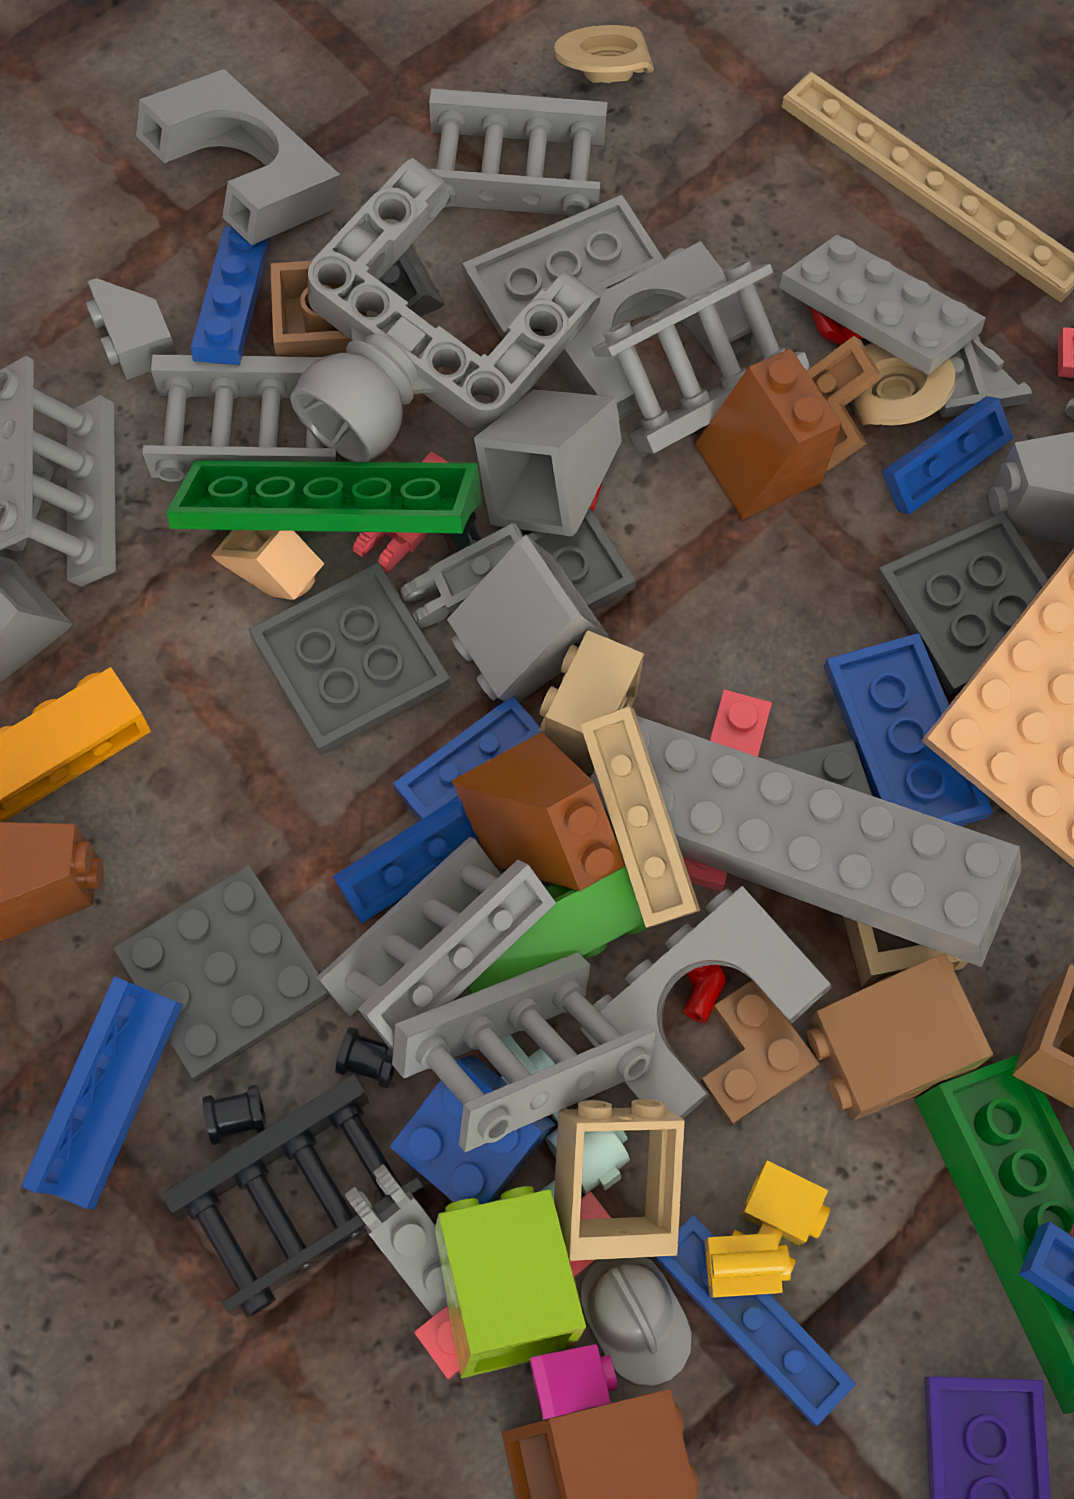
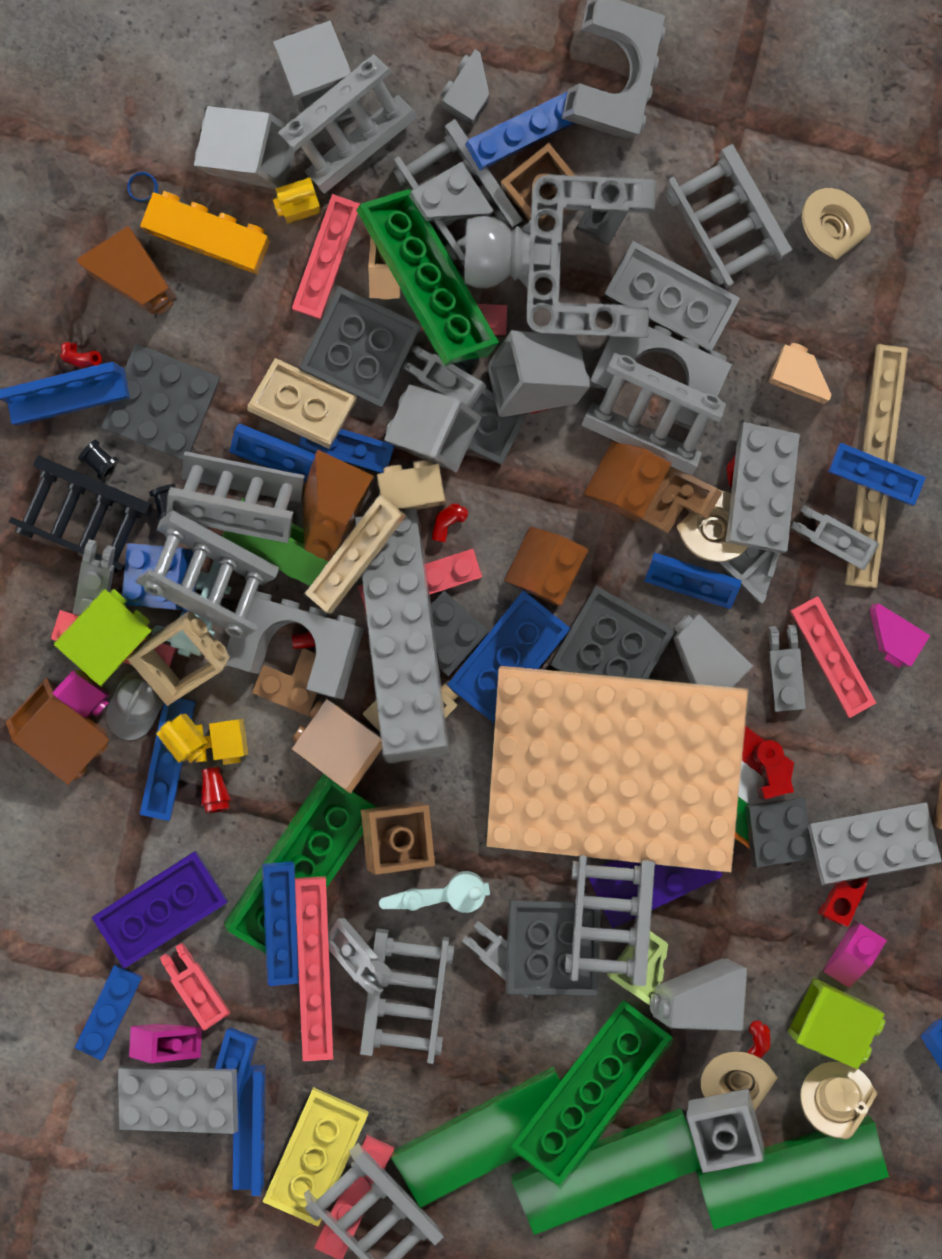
camera: 55 degrees right, 20 degrees up
none -> red arm [59,342,102,368]
none -> red cone [201,767,231,813]
none -> tan tile [247,358,357,449]
none -> yellow brick [273,178,322,224]
none -> coral plate [292,194,360,320]
none -> light grey wing [409,162,493,221]
none -> red arm [431,503,468,543]
none -> dark orange slope [504,526,588,607]
none -> light nougat slope [768,343,831,404]
none -> light grey hinge [790,505,880,571]
none -> blue plate [827,443,926,506]

